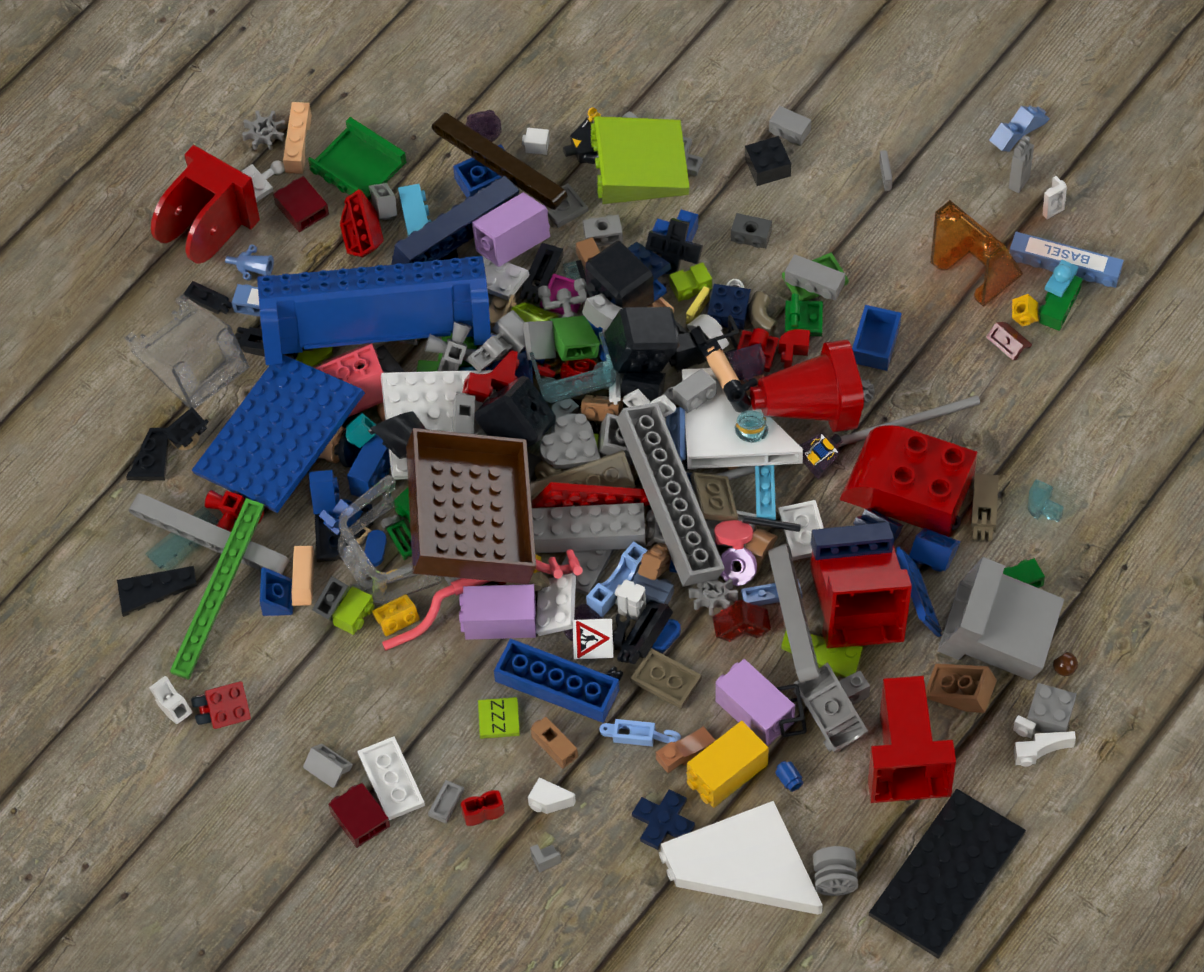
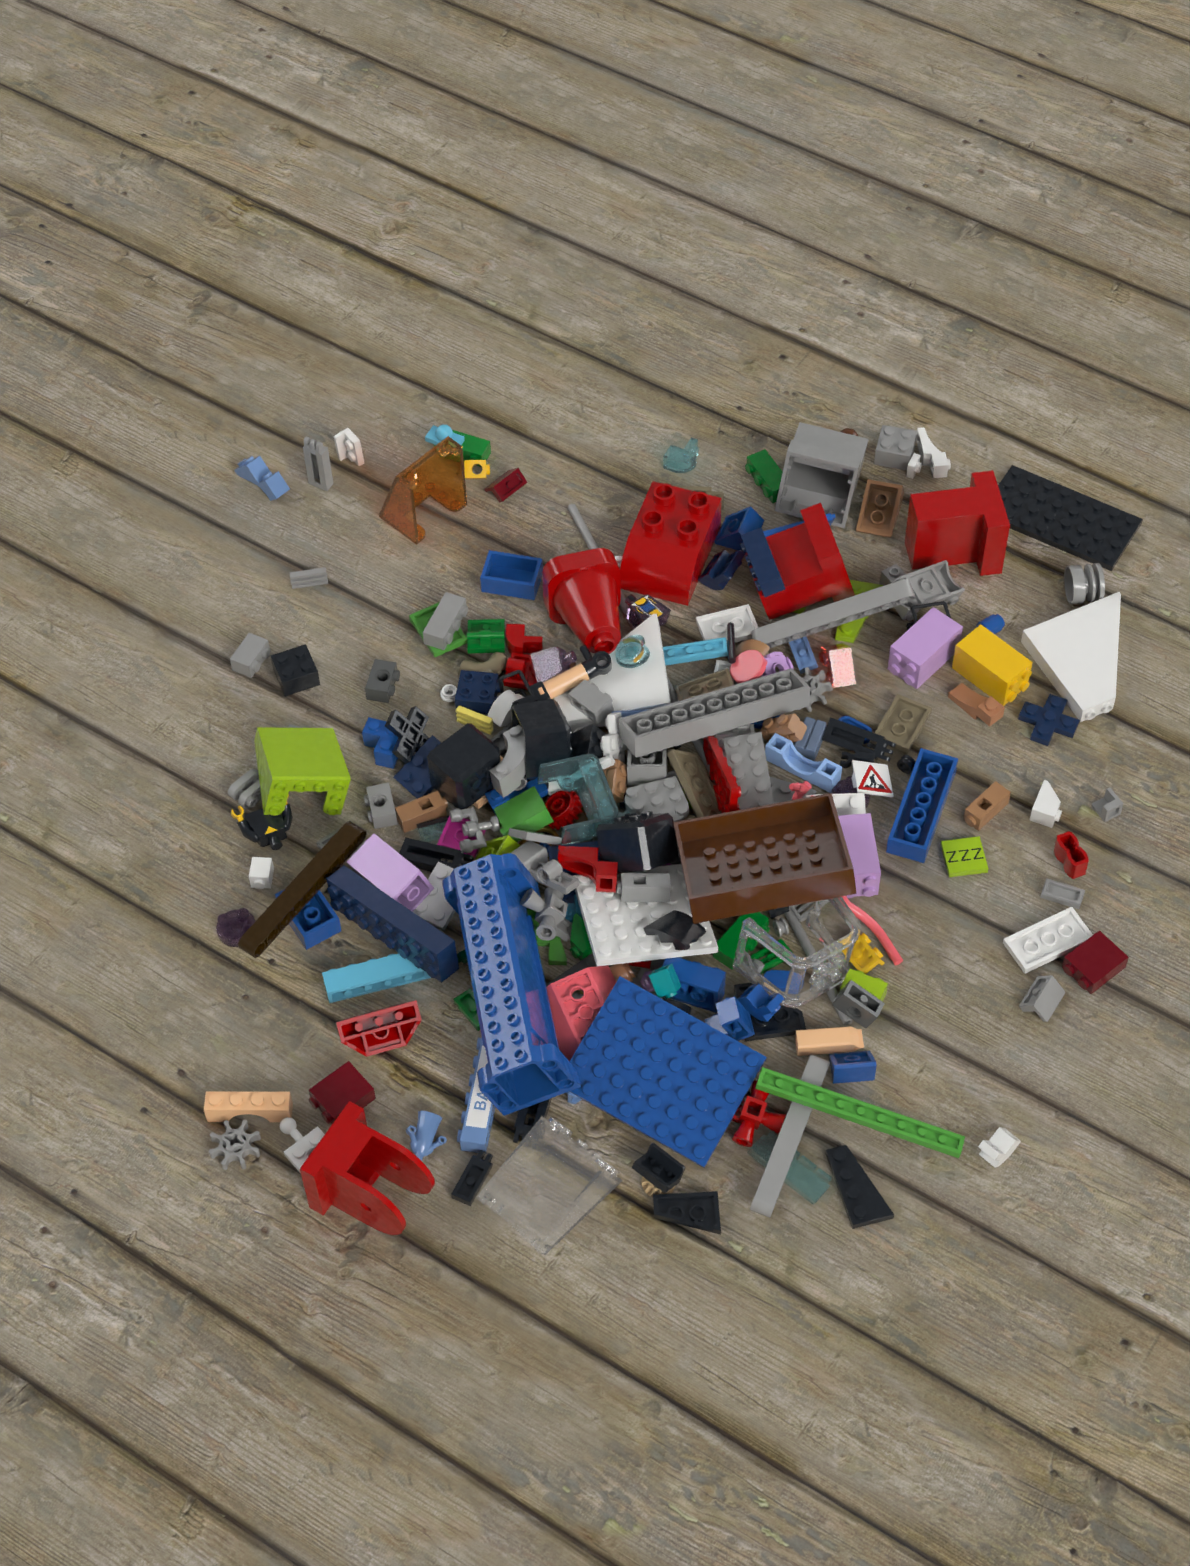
camera: 95 degrees left, 5 degrees down
red plate [191,681,251,729] -> none
green panel [308,117,407,200] -> none
light grey slope [369,183,397,220] -> none
light blue piece [599,719,681,747] -> none
white brick [615,579,646,621] -> none
lime brick [669,262,712,302] -> none
medium blue brick [1008,232,1124,288] -> none

